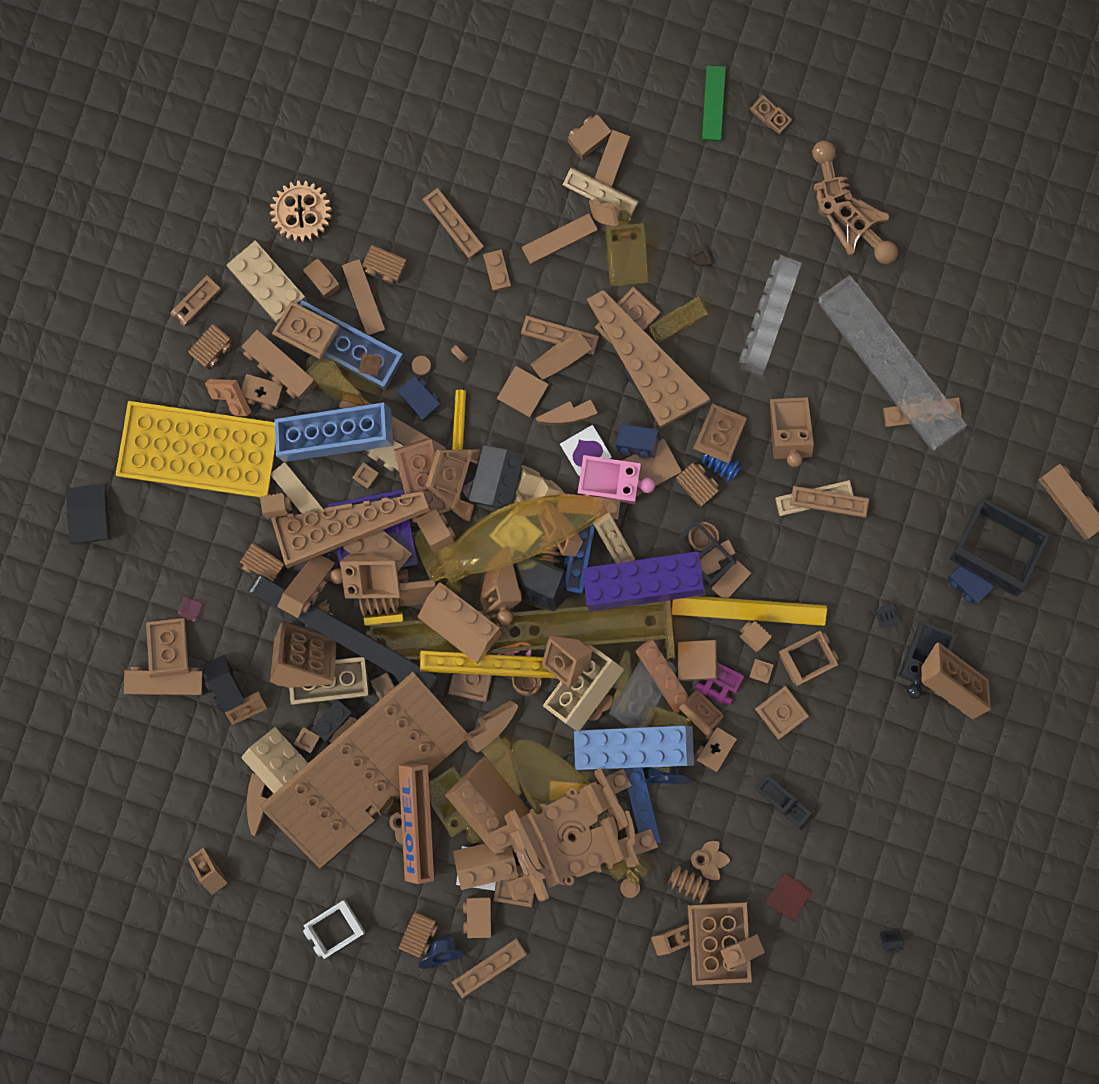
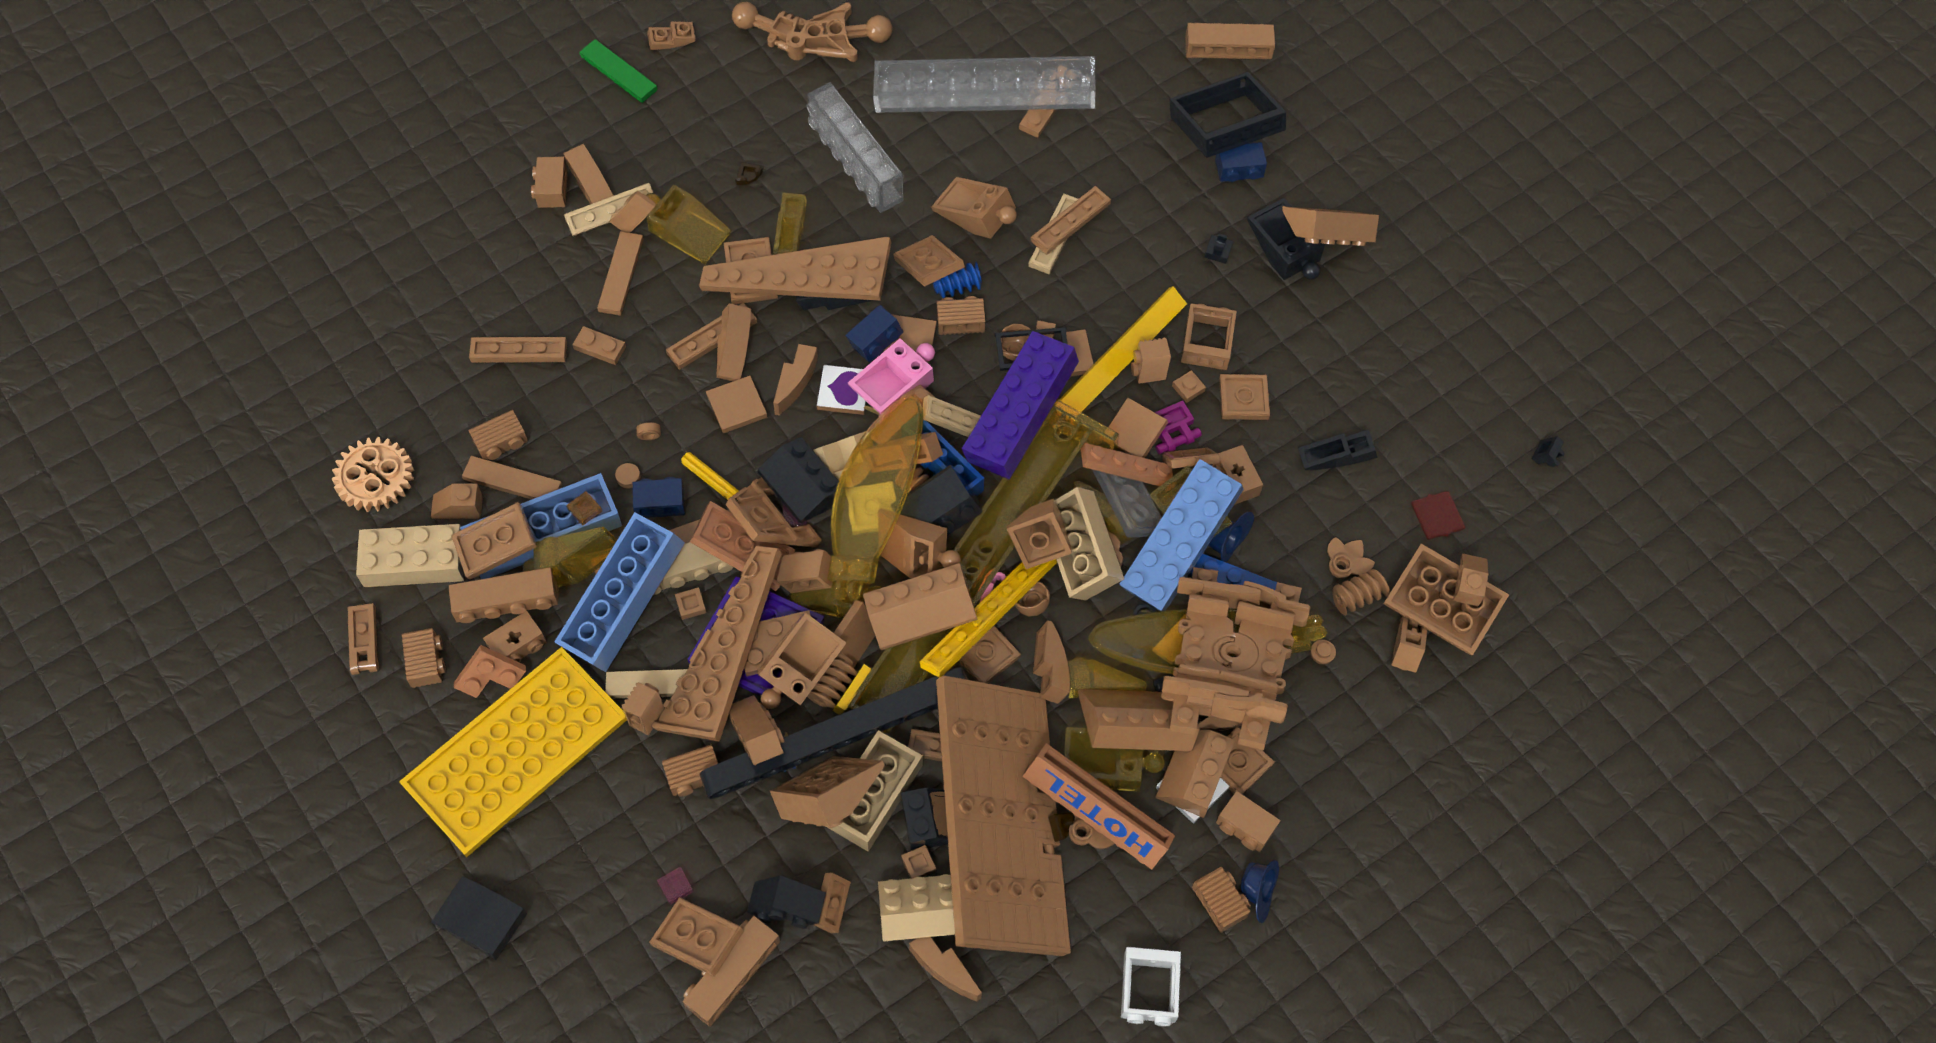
camera: 55 degrees left, 20 degrees down
medium nougat tile [452,938,527,998] -> none

